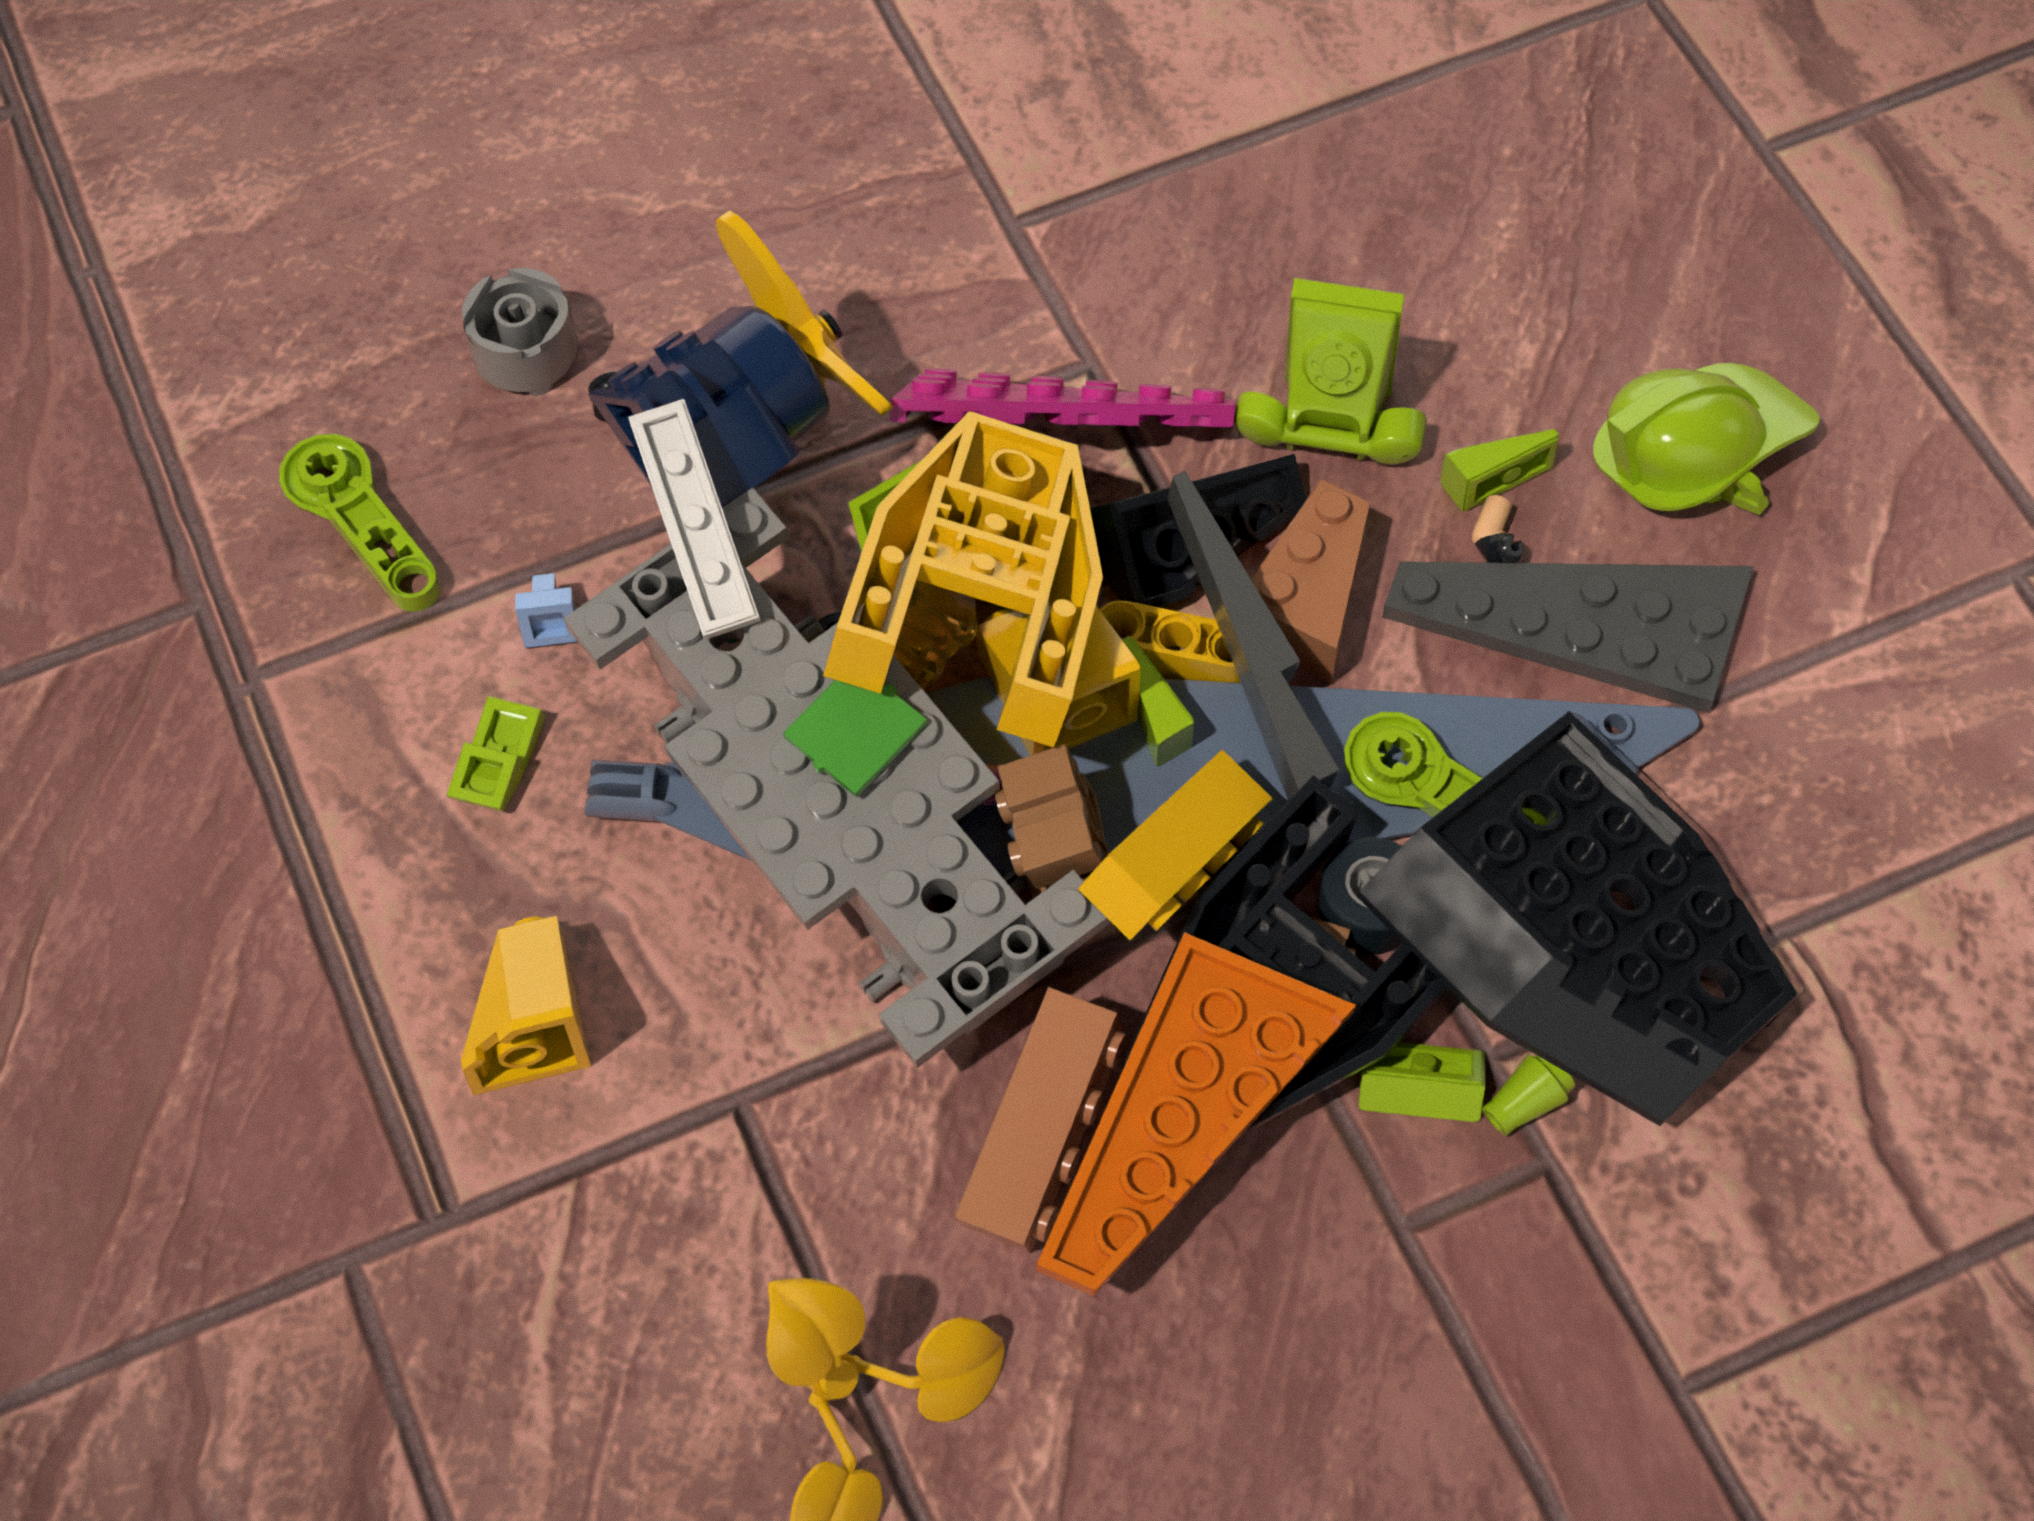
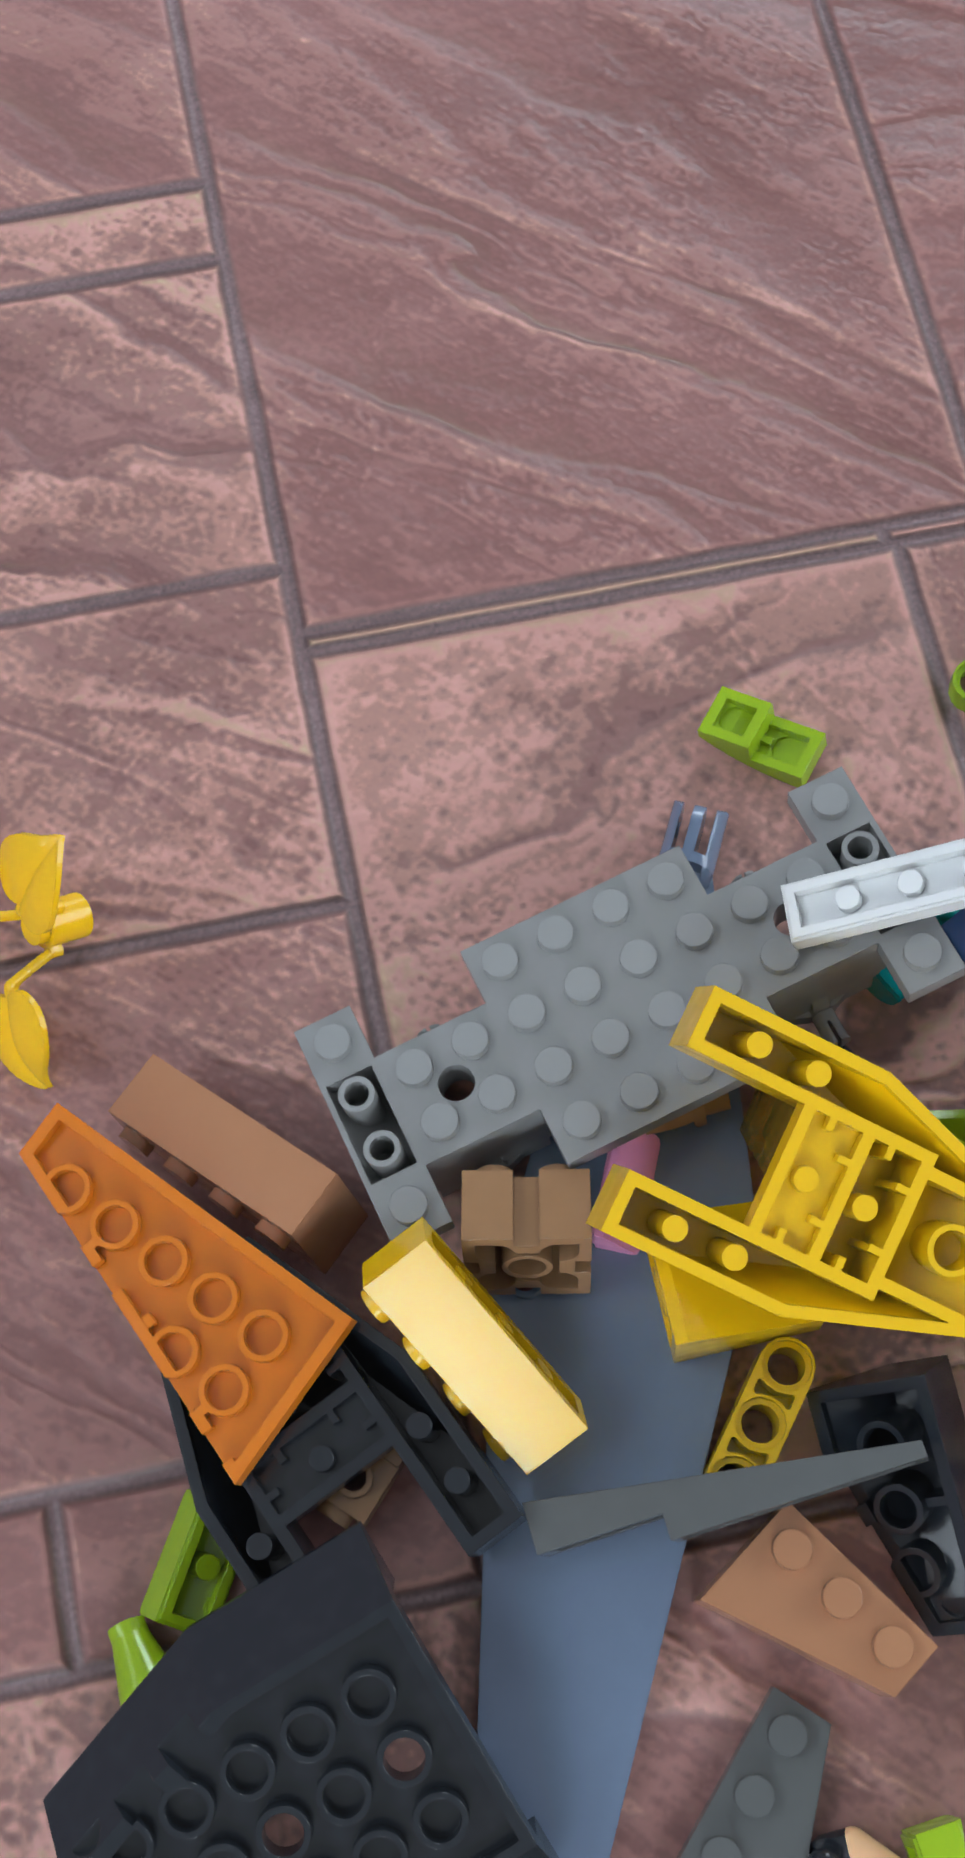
camera: 100 degrees right, 10 degrees up
yellow slope [461,916,591,1095] -> none
light blue tile [515,573,577,648] -> none
bright green piece [783,680,928,798] -> none
lime slope [1122,636,1195,767] -> none
black wheel [1318,837,1403,954] -> none
lime beam [1344,712,1547,825] -> none

